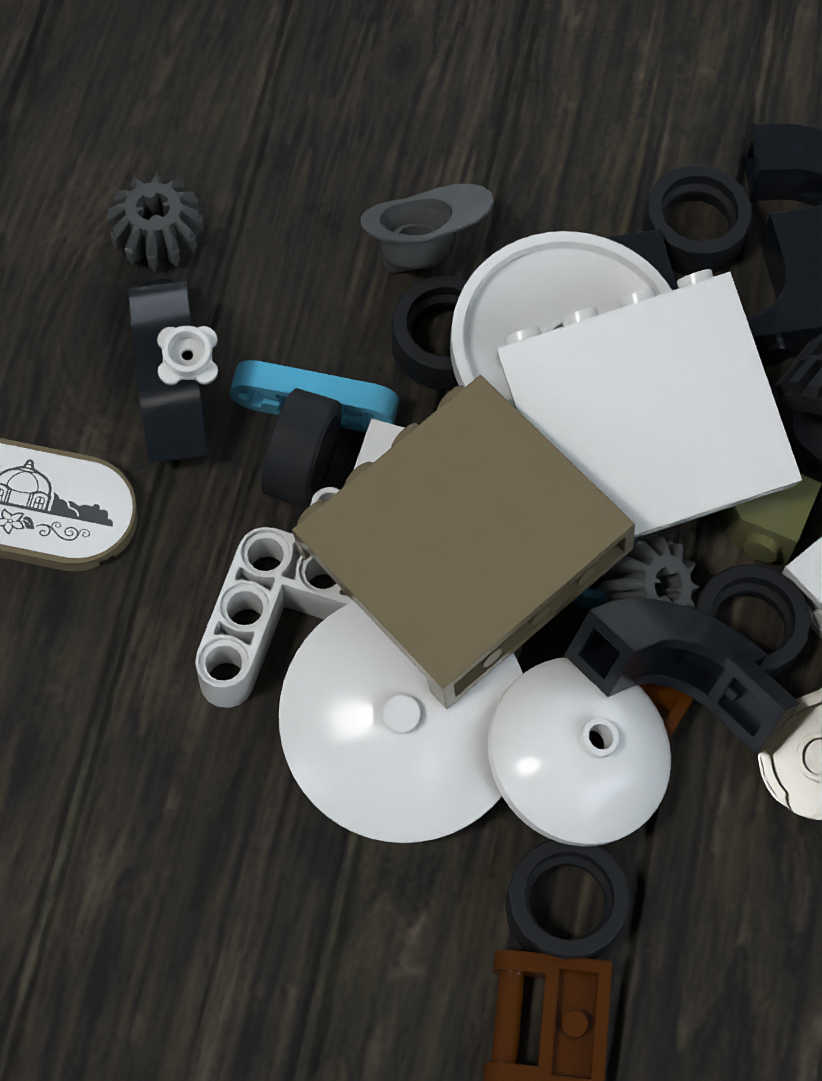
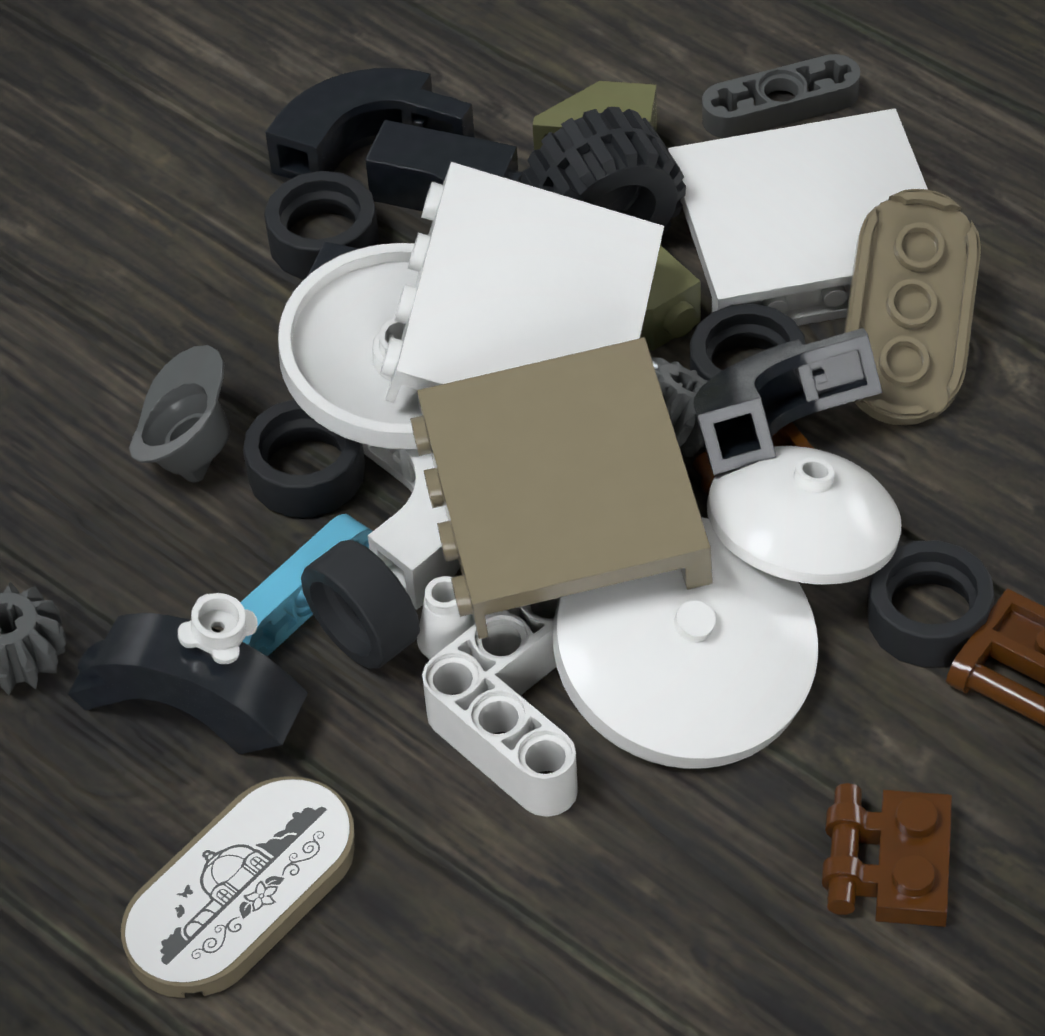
camera: 55 degrees left, 15 degrees down
none -> reddish brown plate [822,783,952,927]

